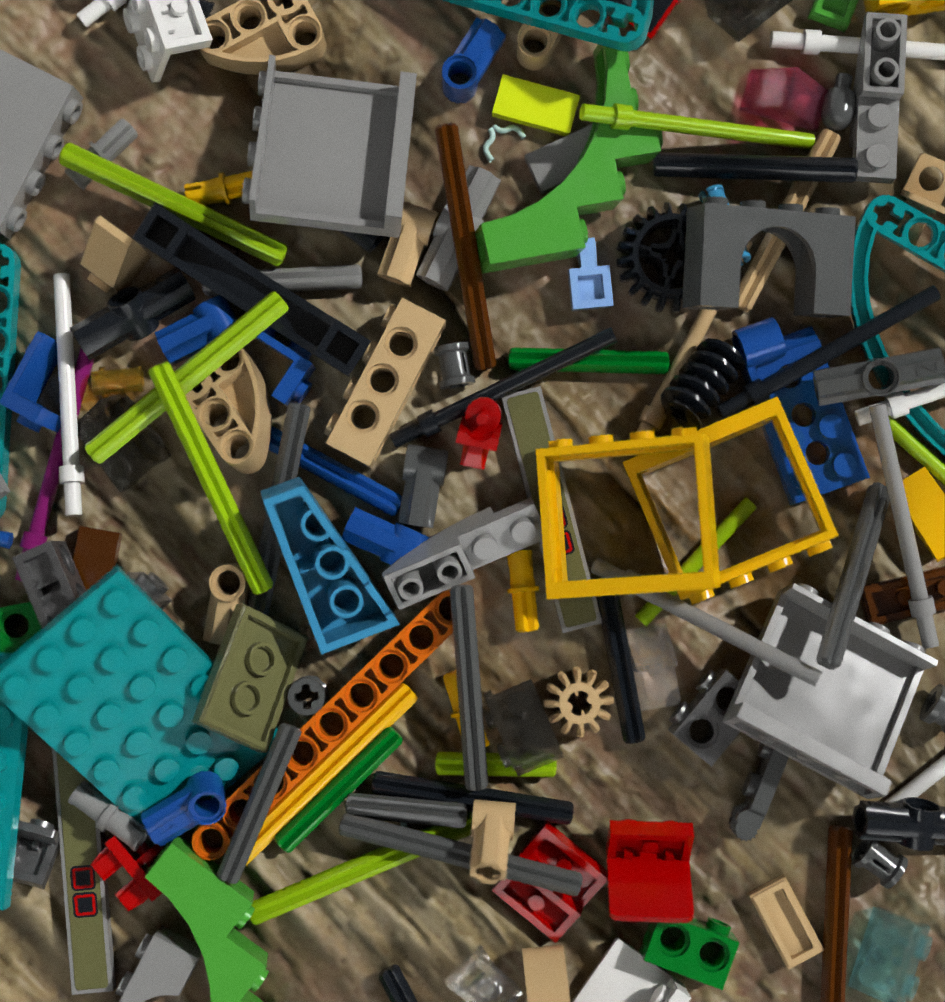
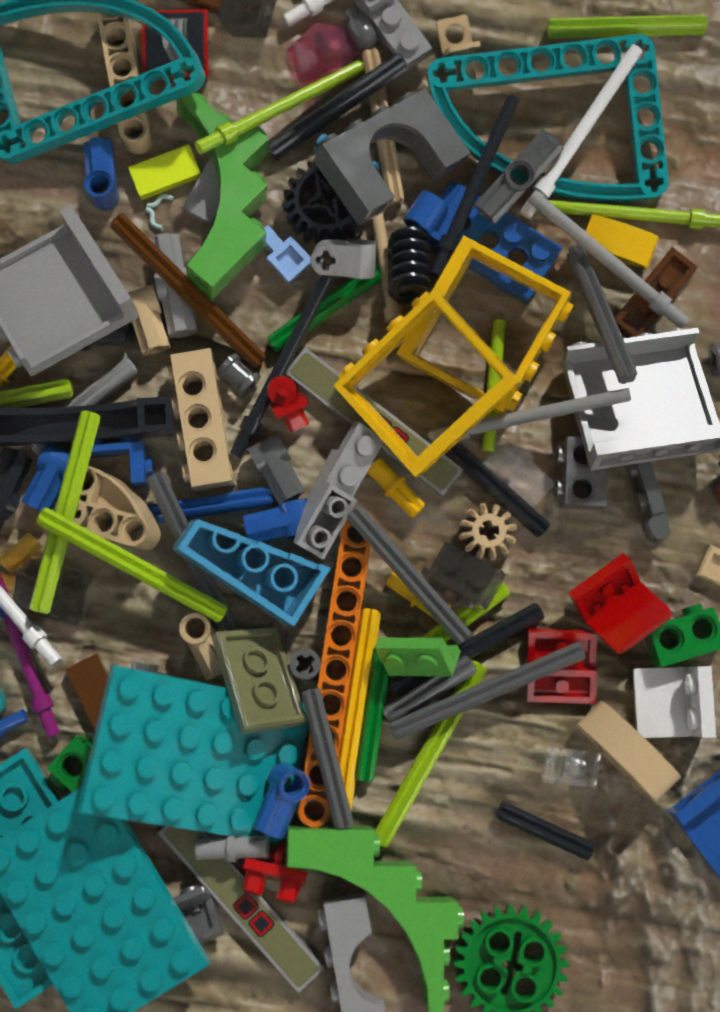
camera: 40 degrees left, 5 degrees down
flat silver brick [12,540,86,629] -> none
tan piece [470,799,516,884] -> none
none -> light grey piece [310,239,376,279]
none -> bright green bracket [375,638,461,677]

